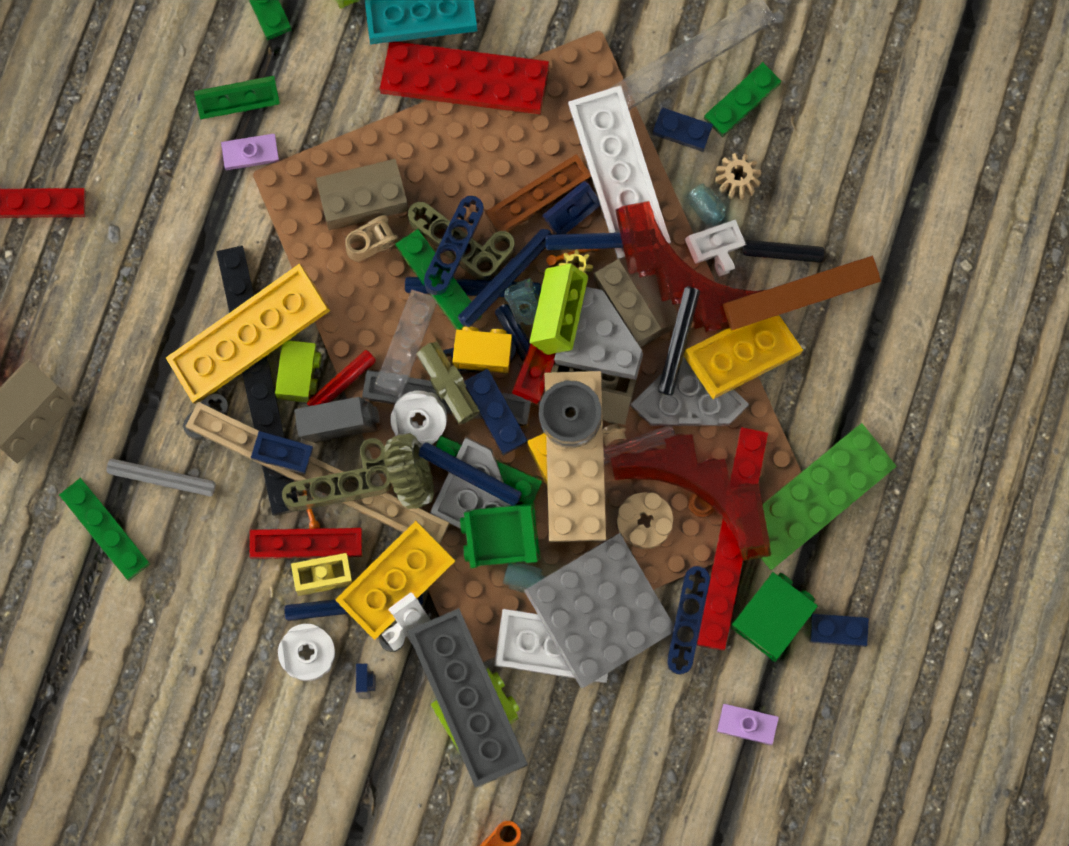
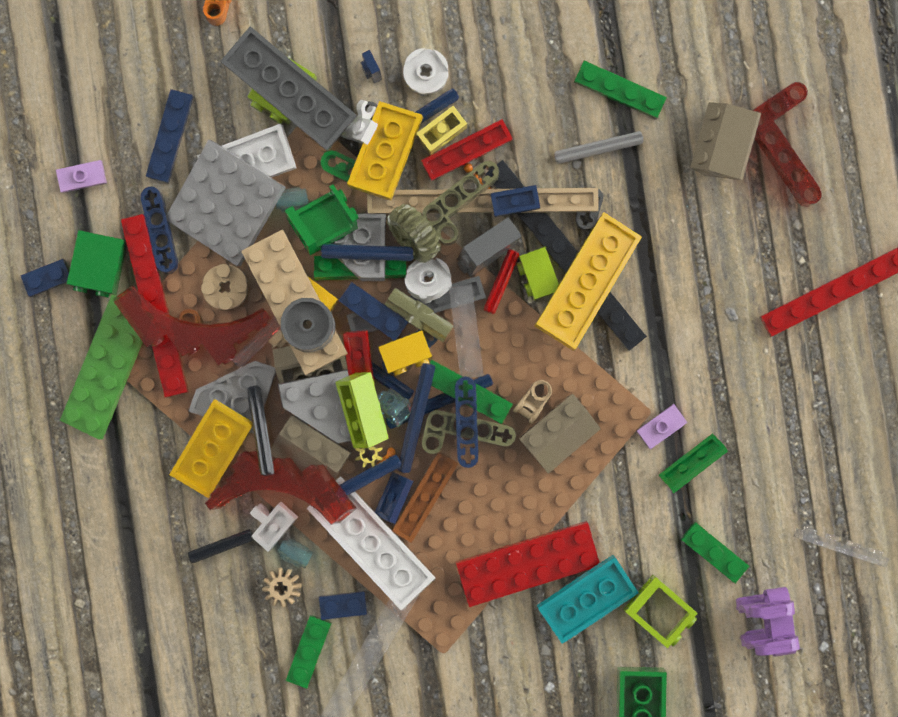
camera: 155 degrees right, 10 degrees up
dark orange tile [723,255,881,331] -> none
none -> dark blue plate [146,89,194,184]
none -> green plate [321,150,356,183]

